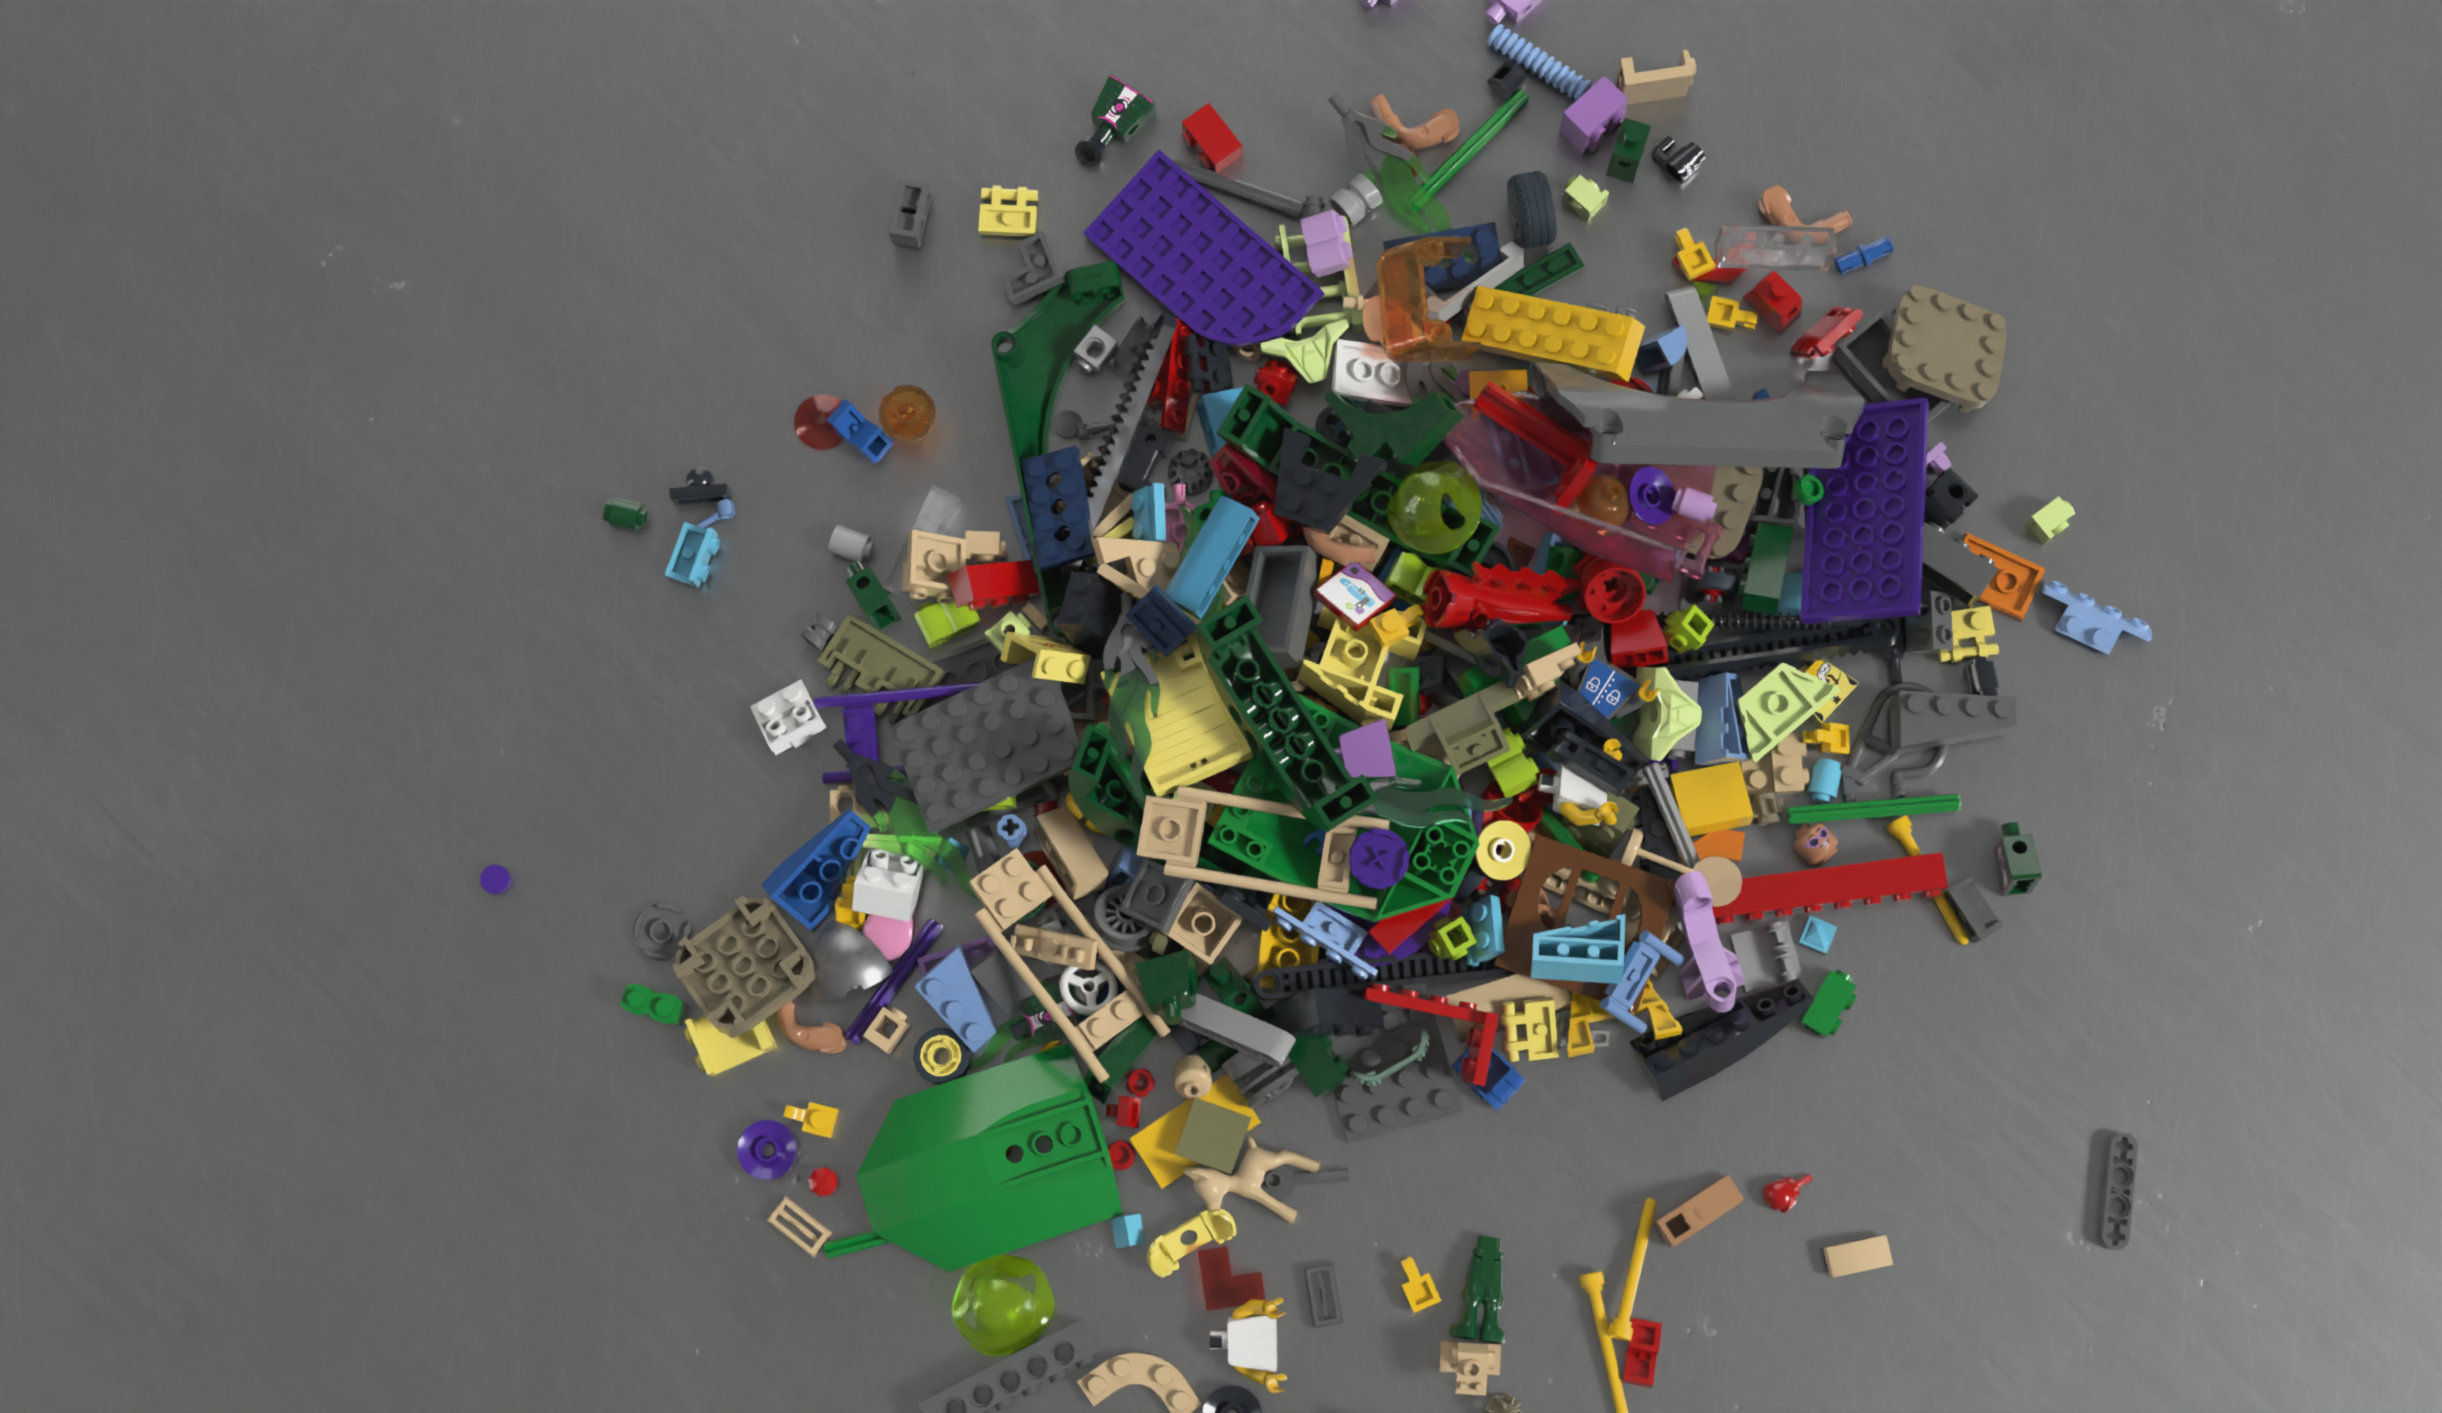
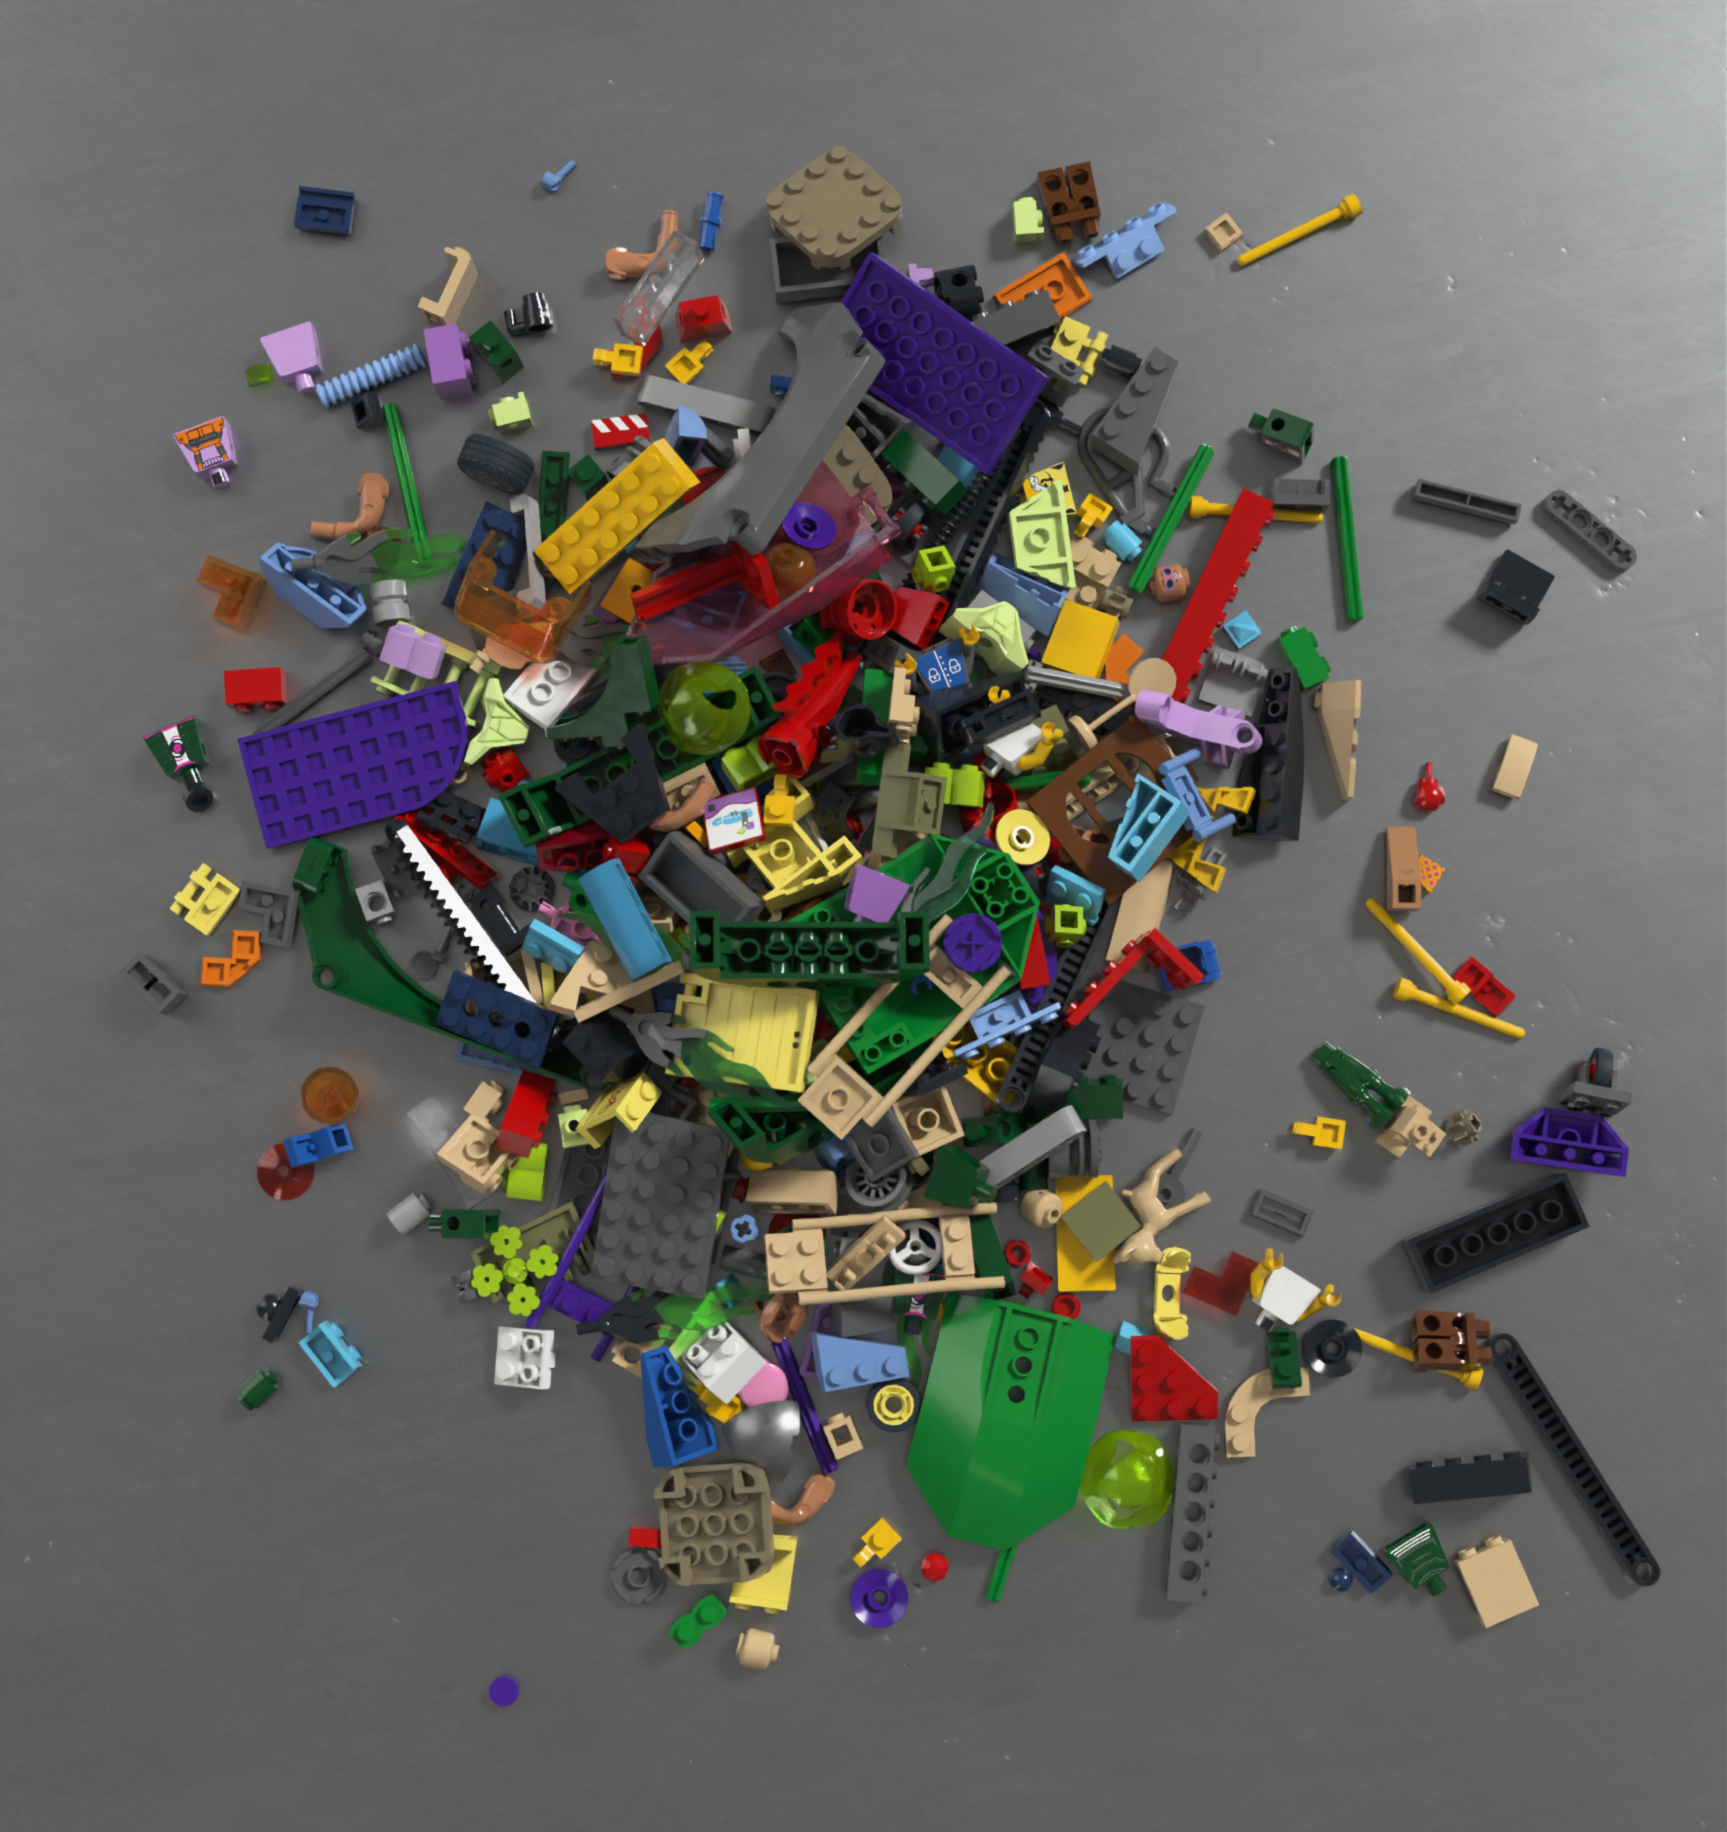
camera: 65 degrees left, 5 degrees up
tan tile [767,1196,832,1257] -> none
dark blue plate [1125,584,1196,658] -> none
sand green piece [1350,1030,1430,1087] -> none
green tile [1388,667,1420,726] -> none
light yellow plate [1501,997,1559,1062] -> none
lavender brick [1672,487,1718,524] -> none
clear neon green piece [1693,282,1720,302] -> none
plate [1791,306,1863,359] -> none
green tile [1793,475,1824,505] -> none
none -> clear orange brick [197,555,266,633]
none -> orange tile [200,930,262,987]
none -> medium blue wedge [259,542,367,628]
none -> lime plant [471,1226,559,1316]
none -> medium blue hand [542,160,576,192]
none -> dark green brick [566,454,608,500]
none -> red tile [591,413,650,450]
none -> red piece [628,1525,662,1549]
none -> tan head [735,1628,779,1670]
none -> nougat tile [752,1288,808,1343]
none -> reddish brown hips [1036,161,1101,245]
none -> red plate [1130,1335,1218,1422]
none -> tan tile [1204,212,1243,253]
none -> yellow piece [1237,193,1362,266]
none -> dark green plate [1266,1328,1302,1389]
none -> tan wedge [1313,680,1361,801]
none -> green axle [1331,456,1364,622]
none -> dark grey piece [1413,478,1522,525]
none -> light orange tile [1419,854,1445,894]
none -> black bracket [1478,550,1555,625]

